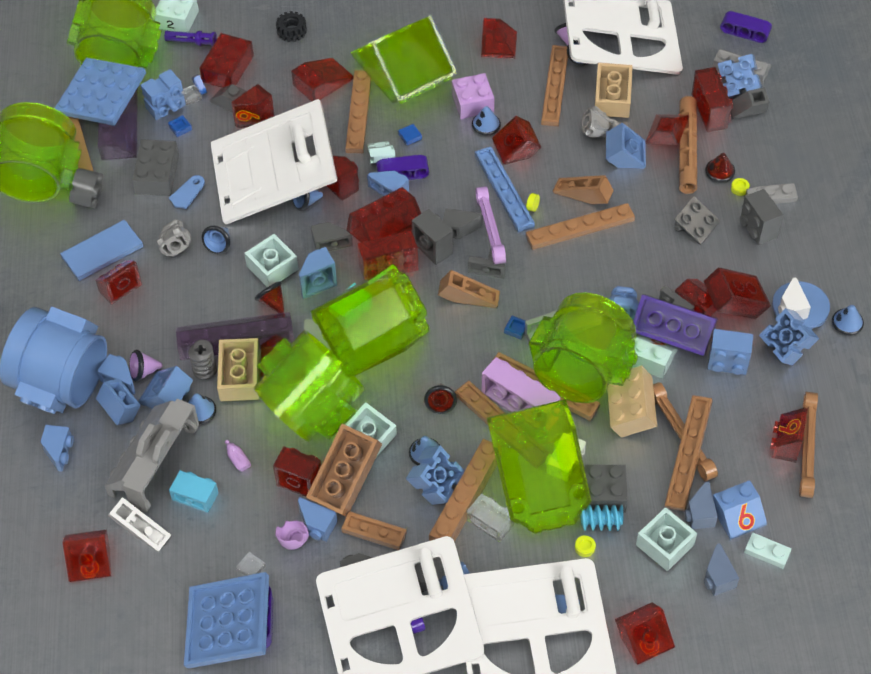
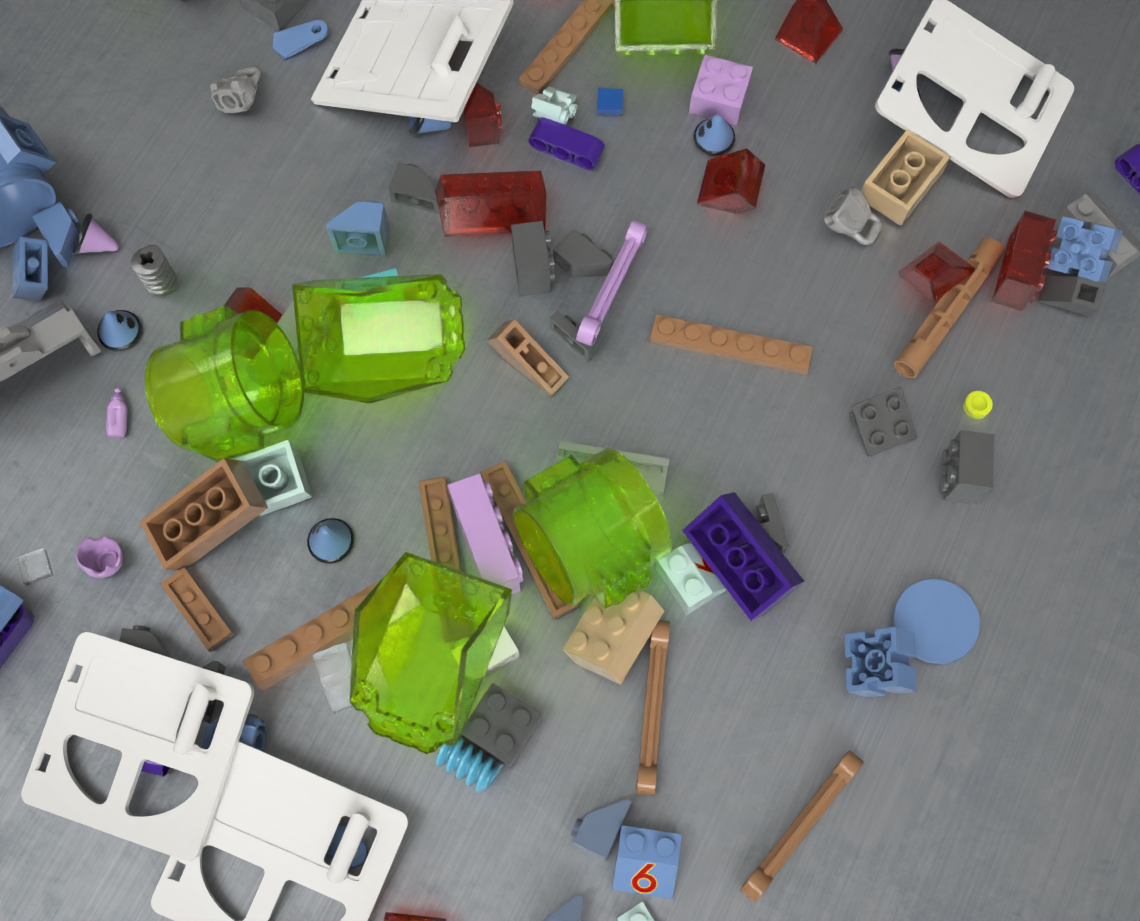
camera: 30 degrees right, 15 degrees up
medium blue tile [60,220,144,281] -> none
clear red slope [95,260,142,305] -> none
medium blue slope [138,366,193,409] -> none
medium azure brick [169,470,219,513] -> none
clear purple slope [176,312,295,360] -> none
medium blue hat [201,225,230,254] -> none
tan brick [217,338,260,401] -> none
light aqua brick [244,234,299,287] -> none
clear red hat [254,281,284,314] -> none
clear red brick [273,446,321,497] -> none
medium blue slope [298,497,337,542] -> none
clear red brick [357,230,419,283] -> none
medium blue slope [367,171,409,204] -> none
medium blue brick [406,445,465,505] -> none
hat [424,383,457,414] -> none
medium blue tile [475,147,535,233] -> none
blue tile [504,316,526,340] -> none
neon yellow tile [526,193,540,212] -> none
medium nougat tile [541,45,568,127] -> none
medium nougat slope [553,175,614,204] -> none
neon yellow tile [575,535,596,557] -> none
medium blue piece [604,286,639,320] -> none
medium blue slope [606,123,646,169] -> none
light aqua brick [636,507,697,571] -> none
medium nougat tile [665,395,713,511] -> none
clear red slope [675,279,727,316] -> none
clear red brick [703,267,771,319] -> none
clear red hat [705,153,735,182] -> none
medium blue brick [707,329,753,375] -> none
light grey hinge [745,183,798,204] -> none
clear red slope [770,408,808,463] -> none
white slope [778,278,811,319] -> none
medium blue hat [832,305,864,336] -> none

